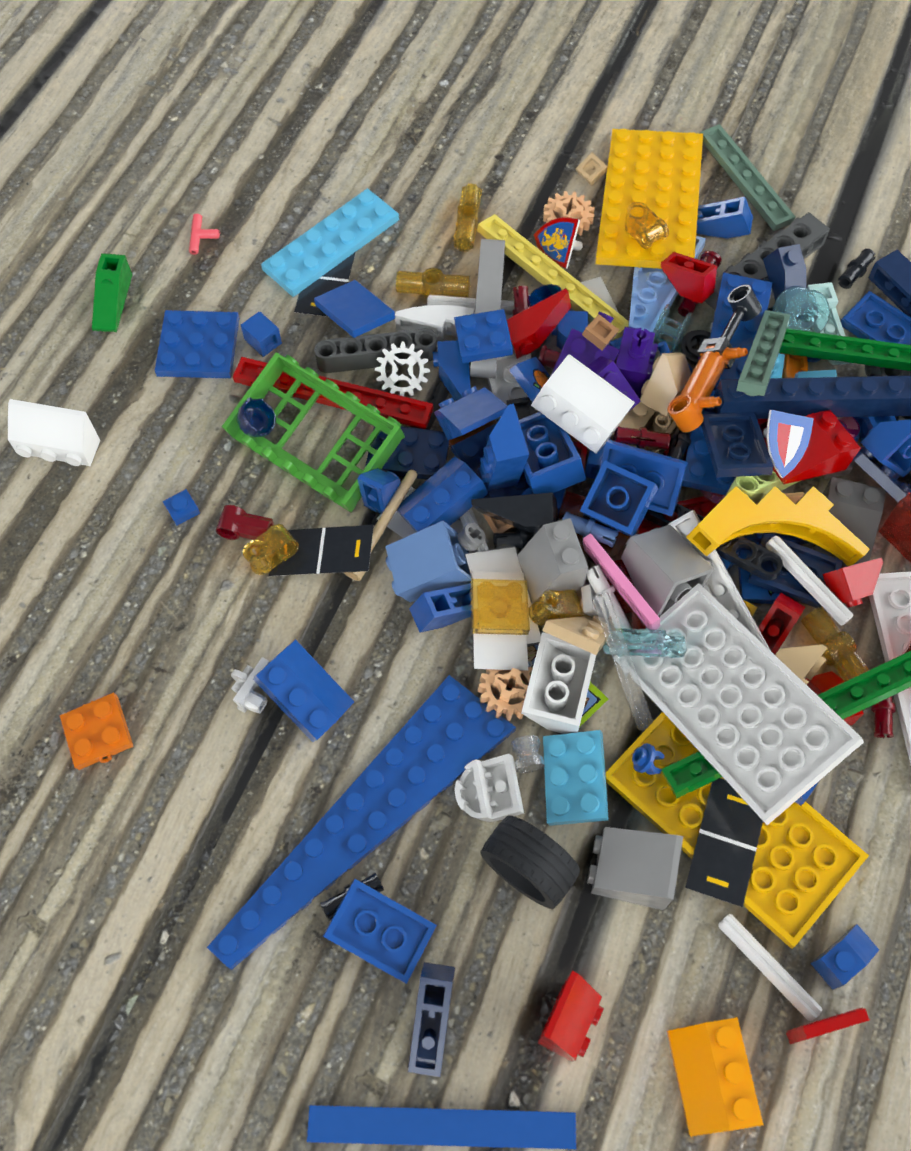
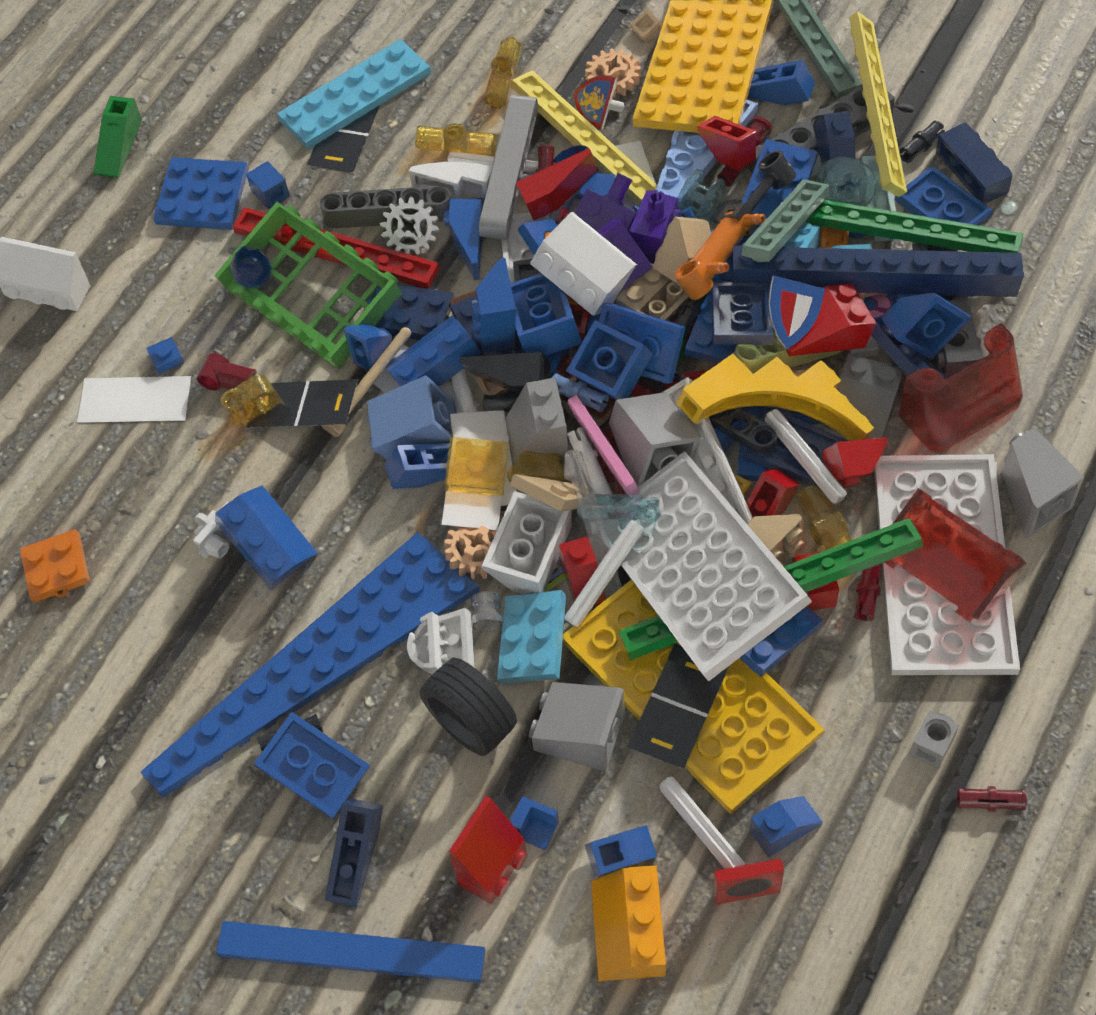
camera: 10 degrees right, 5 degrees down
coral piece [189,214,220,255] -> none
blue tile [314,280,395,338] -> none
blue slope [434,386,508,440] -> none
blue plate [454,309,513,363] -> none
light grey bush [458,523,486,551] -> none
medium nougat plate [582,314,619,351] -> none
dark red pin [613,426,670,450] -> none
clear yellow piece [625,202,669,249] -> none
blue plate [632,743,665,775] -> none
none -> white sticker [77,376,191,423]
none -> blue panel [510,796,559,850]
none -> red slope [559,536,606,609]
none -> white axle [565,520,644,627]
none -> blue slope [584,825,657,877]
none -> light yellow plate [849,11,907,197]

